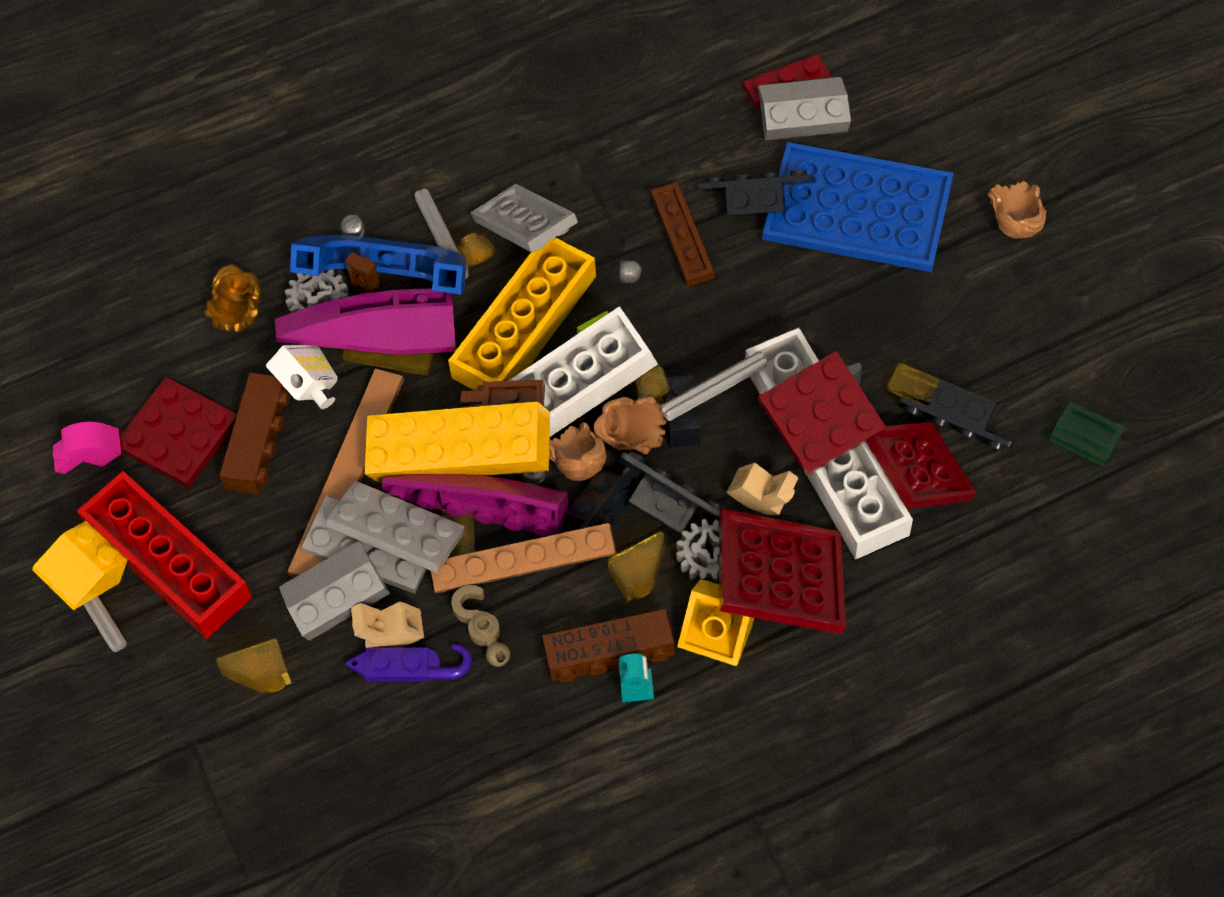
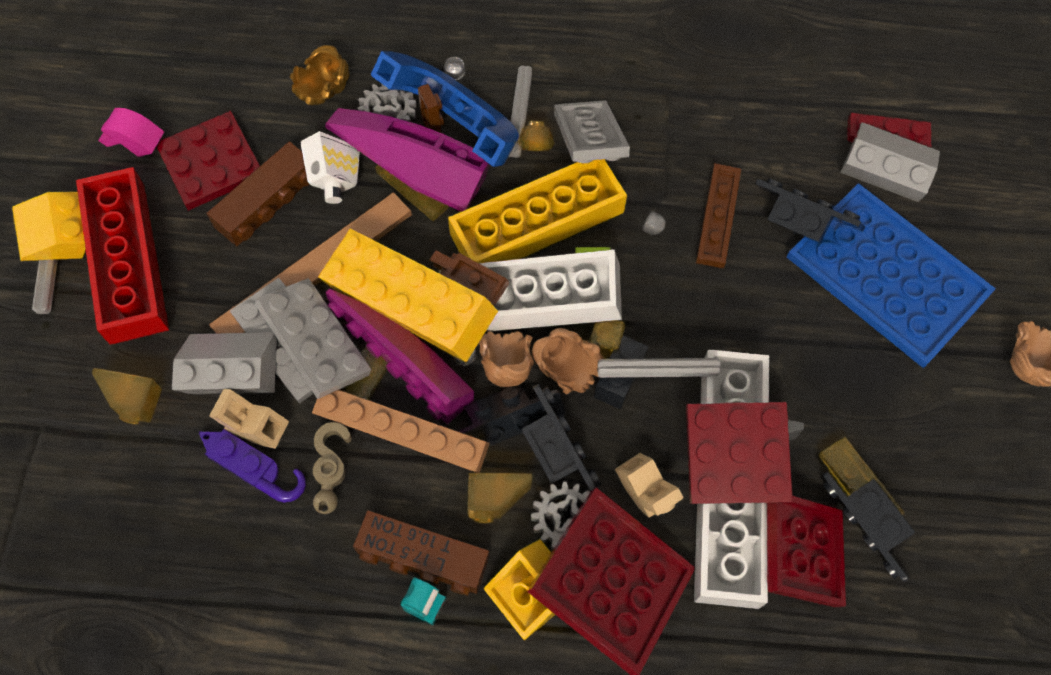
camera: 25 degrees right, 5 degrees up
clear green plate [1049,402,1125,466] -> none

